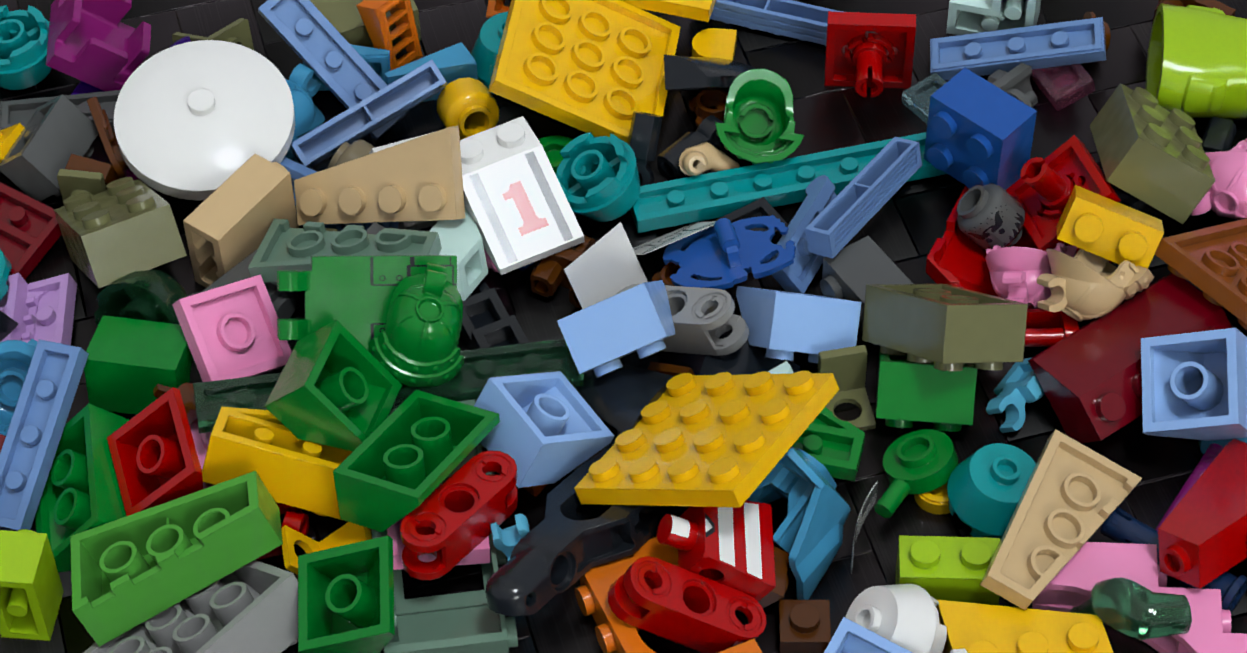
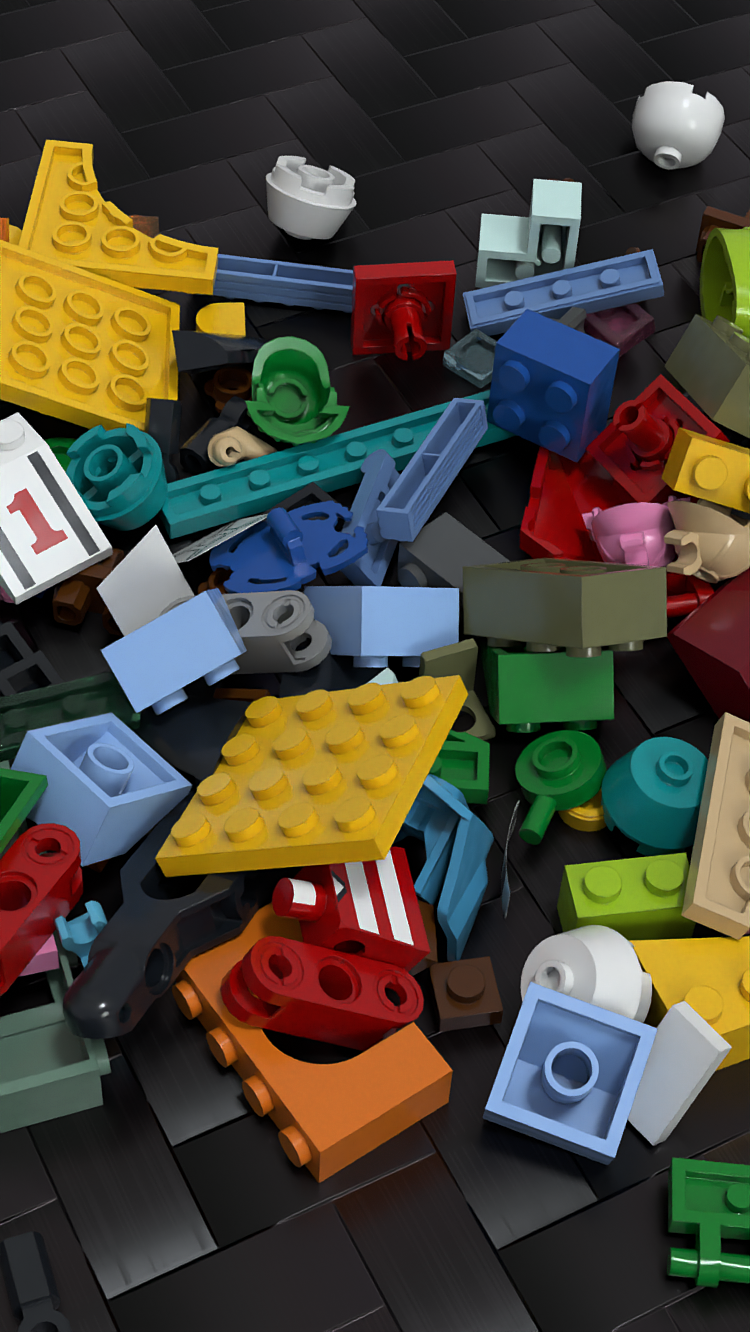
camera: 15 degrees left, 0 degrees up
dark grey head [957,183,1025,250] -> none
medium azure plate [986,357,1045,433] -> none

